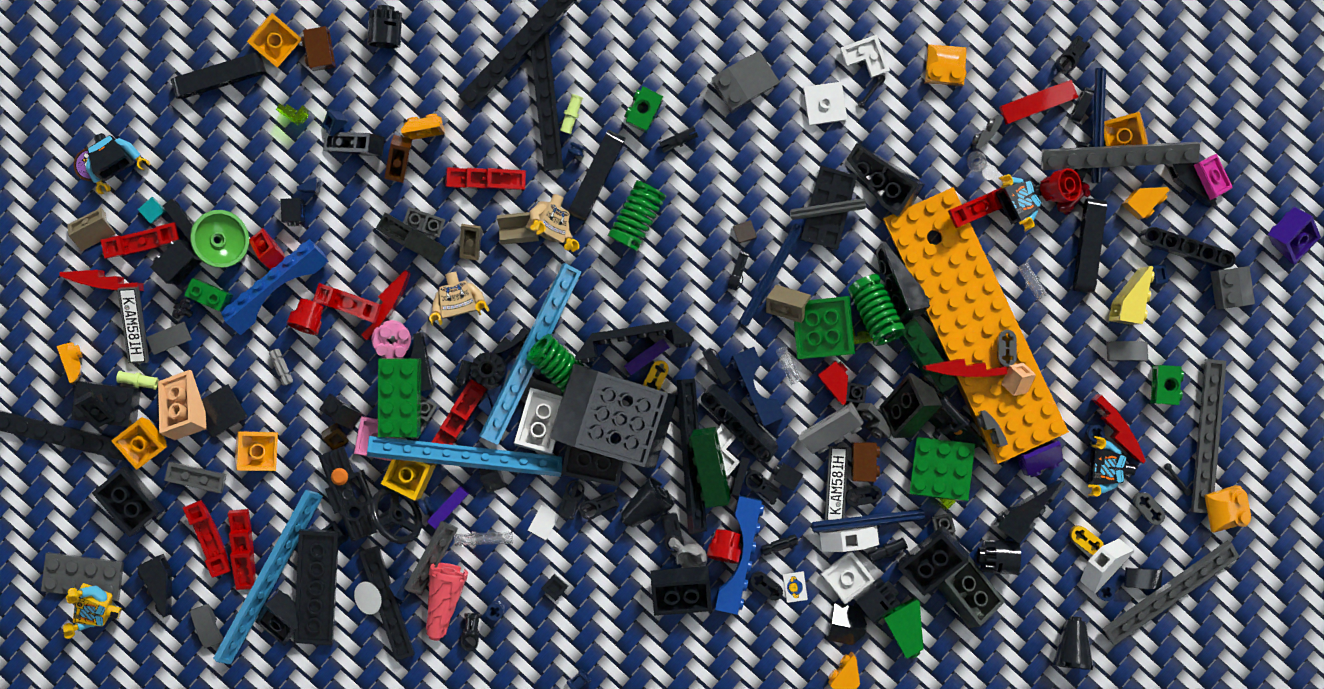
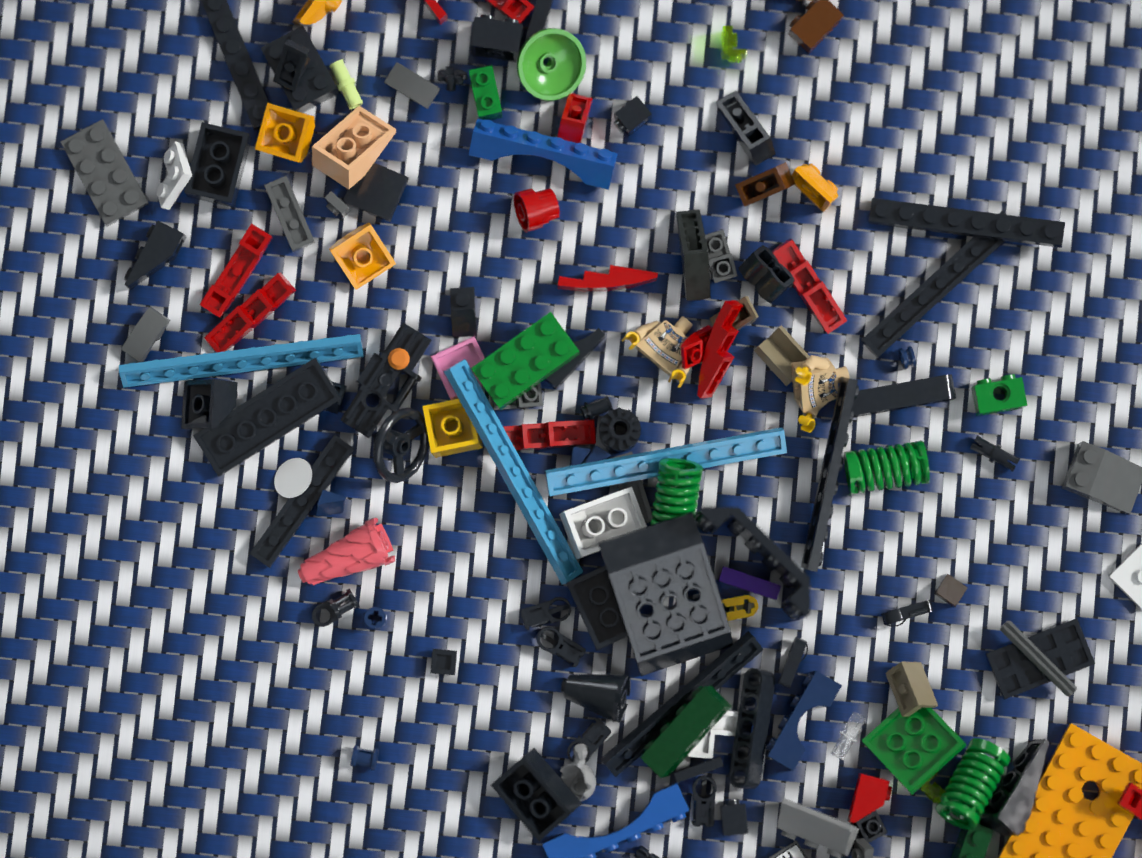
camera: 55 degrees right, 5 degrees down
torso [63,583,122,639] -> none
tile [117,287,149,364] -> none
light grey axle [269,349,293,385] -> none
dark blue slope [297,177,321,193] -> none
red slope [313,283,381,323] -> none
dark brown slope [321,423,349,451] -> none
dark blue slope [322,110,348,136] -> none
black gear [367,5,402,49] -> none
bright pink plate [371,320,411,358] -> none
dark grey tile [404,521,458,596] -> none
dark blue bush [418,496,434,515] -> none
dark purple piece [427,486,470,530] -> none
clear pin [454,531,513,547] -> none
black slope [479,468,506,493] -> none
black slope [493,327,530,354] -> none
white sticker [528,505,559,540] -> none
yellowish green pin [560,94,583,134] -> none
red piece [707,529,741,564] -> none
dark blue axle [739,224,803,326] -> none
black wedge [847,143,925,217] -> none
none -> white plate [157,141,192,210]
none -> dark grey plate [325,191,350,218]
none -> red slope [680,325,713,369]
none -> red slope [697,300,743,398]
none -> black brick [739,245,795,304]
none -> black plate [801,377,859,572]

